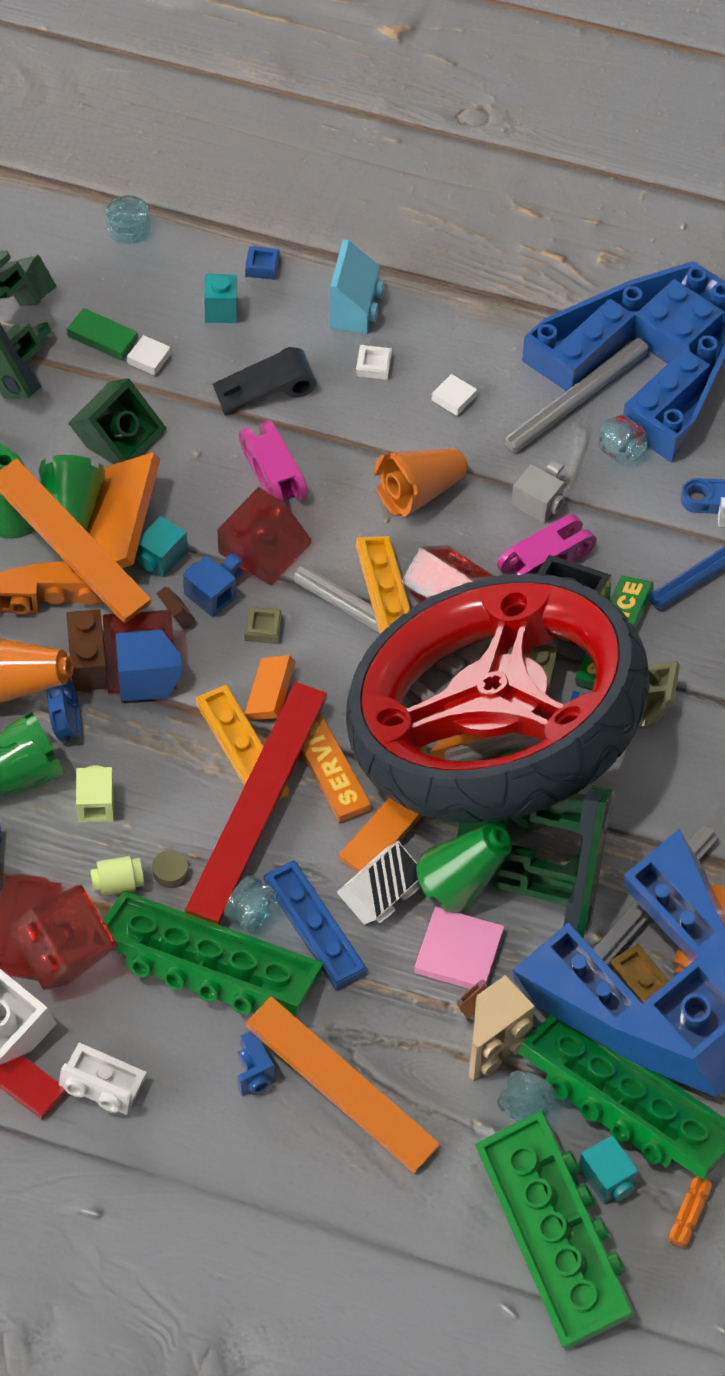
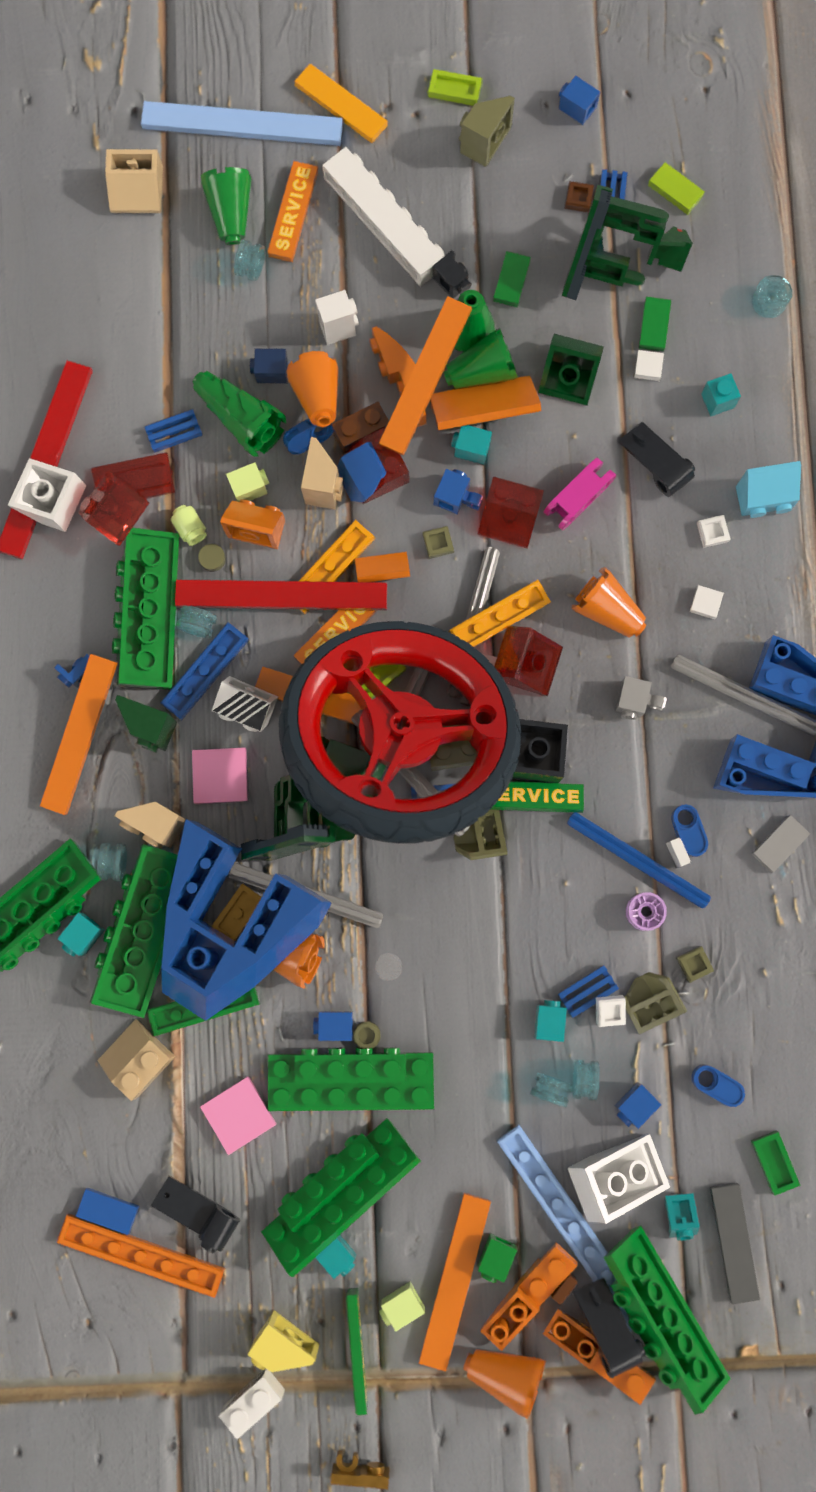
camera: 75 degrees right, 25 degrees up
white bracket [59,1042,147,1115] -> none
reddish brown tile [156,586,195,629] -> none
blue tile [245,246,280,280] -> none
green cone [416,824,512,913] -> none
reddish brown tile [457,979,489,1019] -> none
dark pink piece [497,514,597,575] -> none
clear light blue head [598,415,647,464] -> none
orange axle [668,1176,712,1248] -> none
none -> dark green slope [115,695,177,753]
none -> orange slope [220,499,285,549]
none -> tan slope [301,437,344,510]

